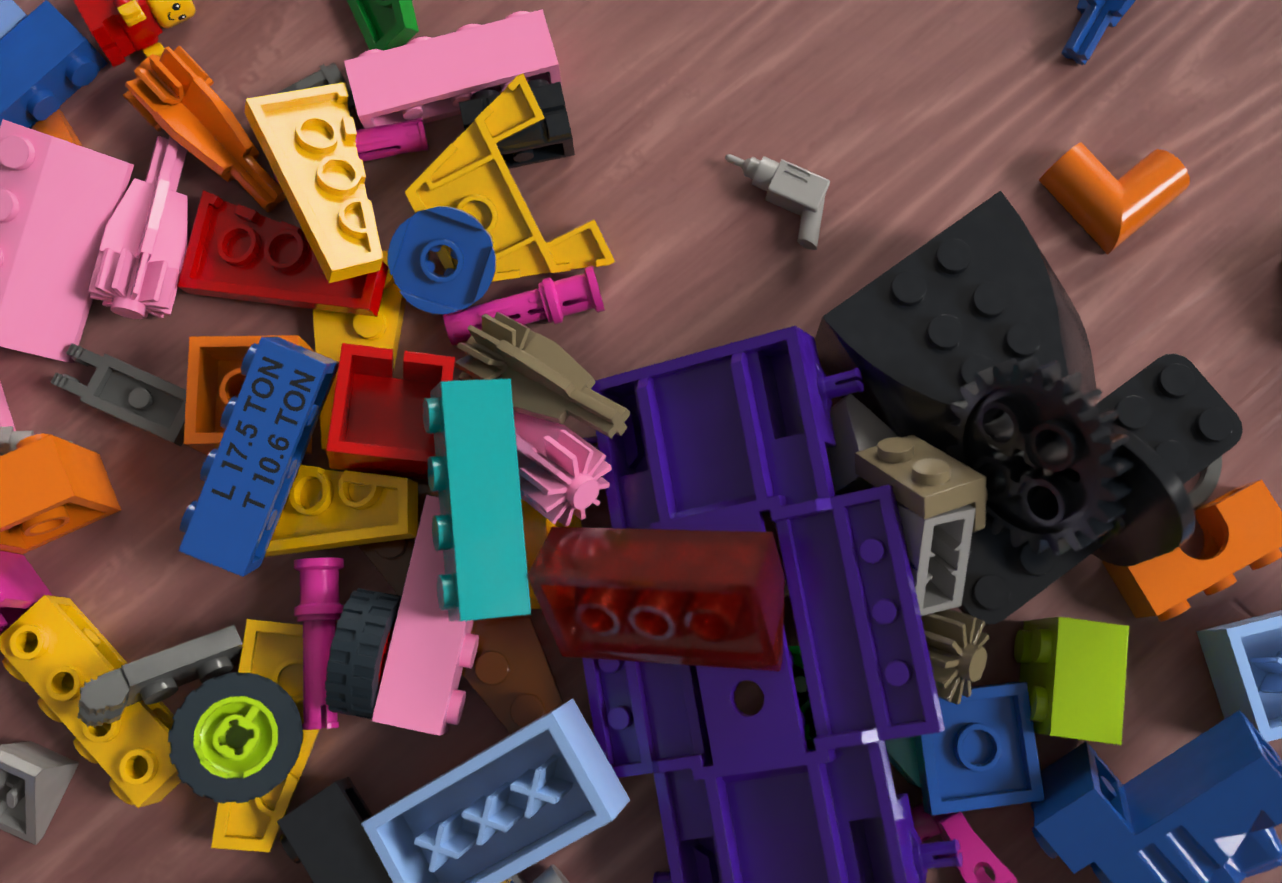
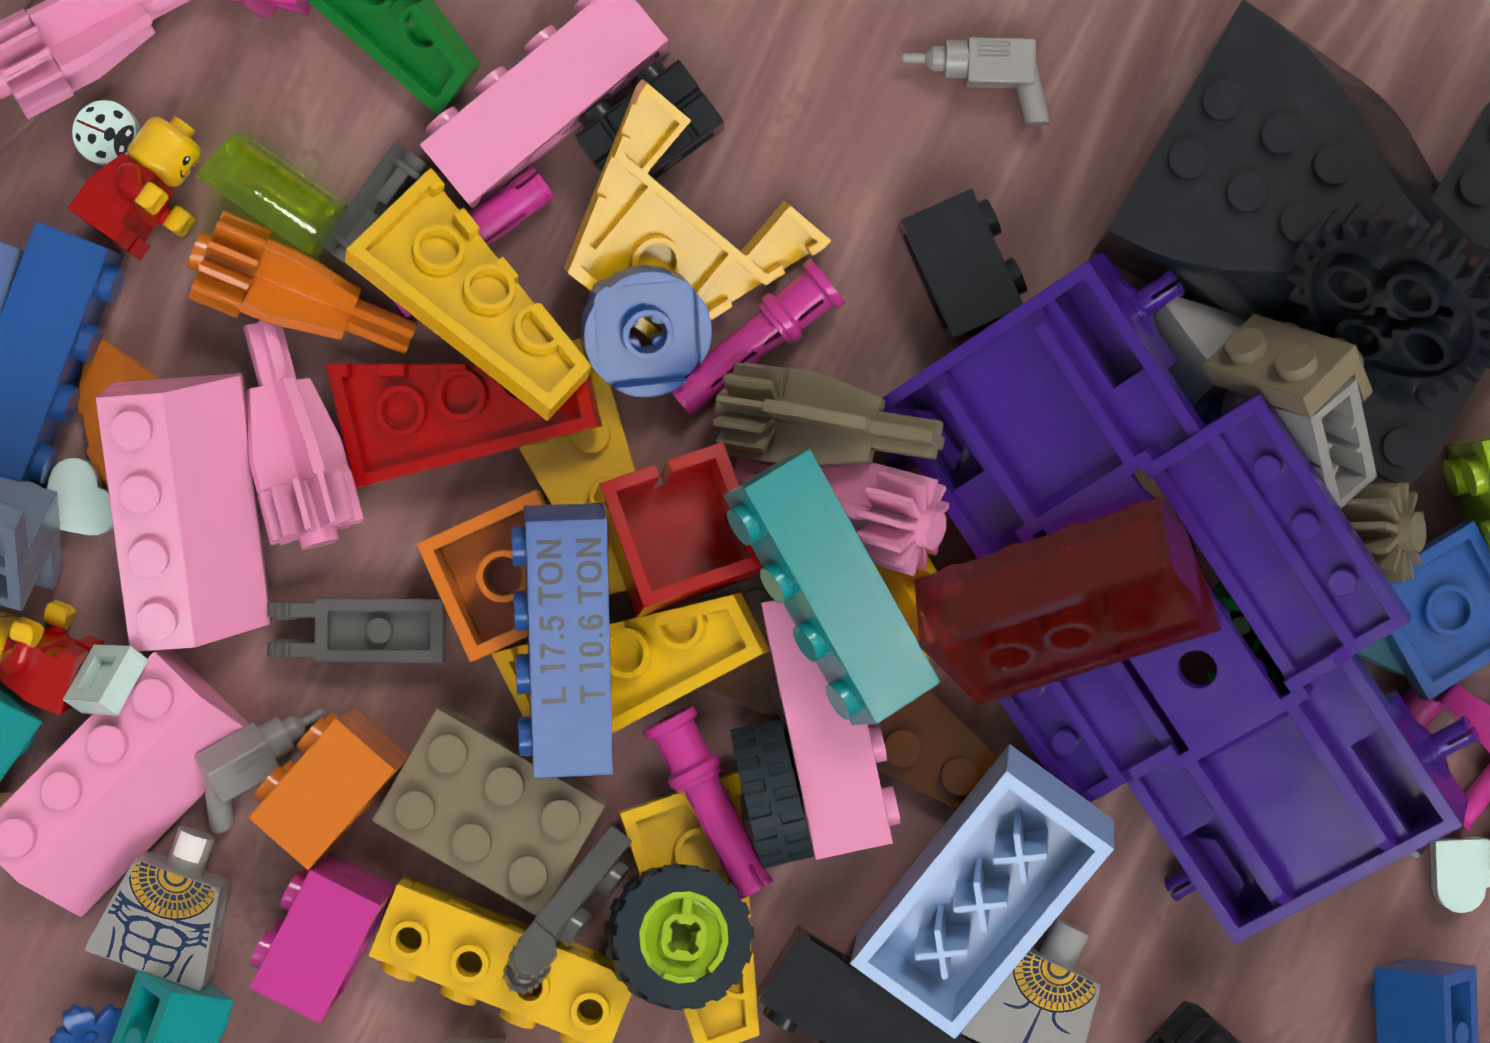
camera: 20 degrees left, 10 degrees up
none -> clear neon green brick [195,132,348,258]
none -> dark tan brick [372,703,609,916]
none -> black piece [897,188,1028,342]

